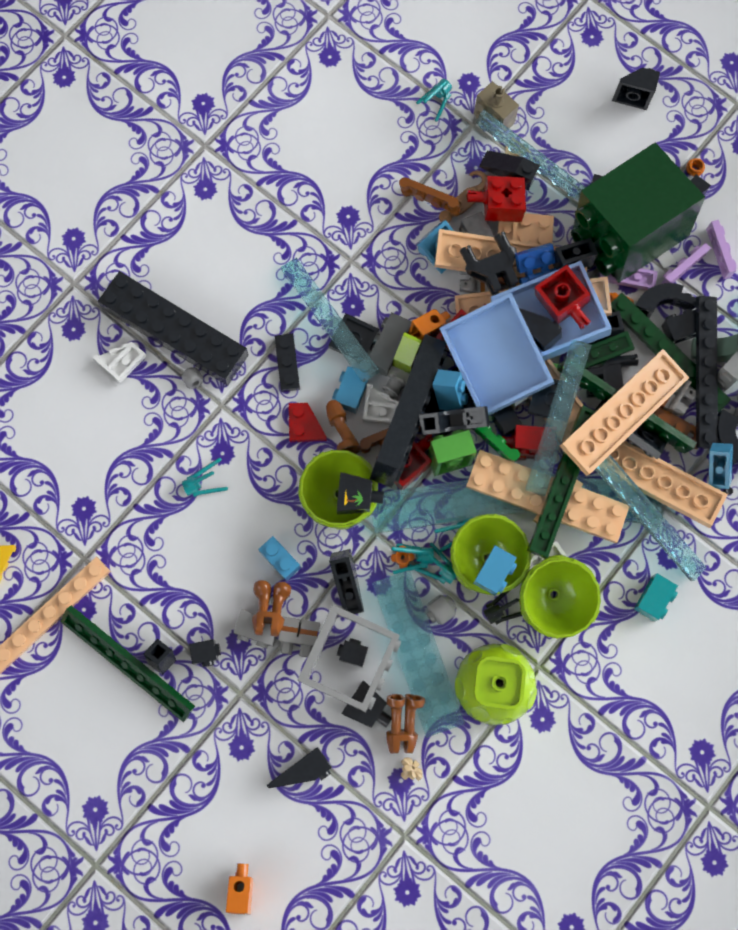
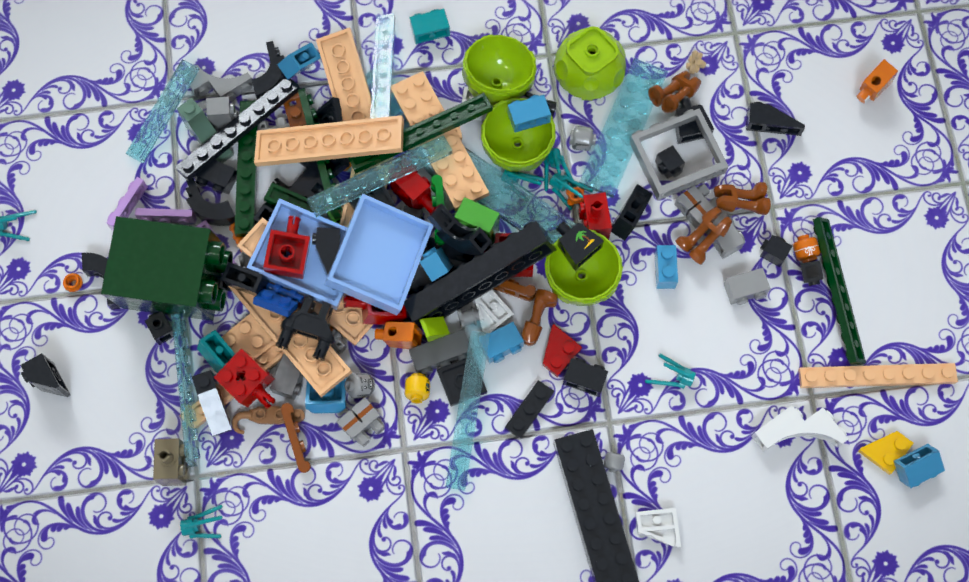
camera: 135 degrees left, 5 degrees down
none -> teal brick [197,330,235,373]
none -> light grey hips [336,397,385,447]
none -> light grey head [345,373,375,398]
none -> yellow head [404,373,430,404]
none -> black brick [563,358,608,397]
none -> red brick [578,192,612,240]
none -> dark orange piece [714,182,771,215]
none -> light grey brick [724,268,771,305]
none -> white arch [751,405,848,452]
none -> orange head [793,234,820,263]

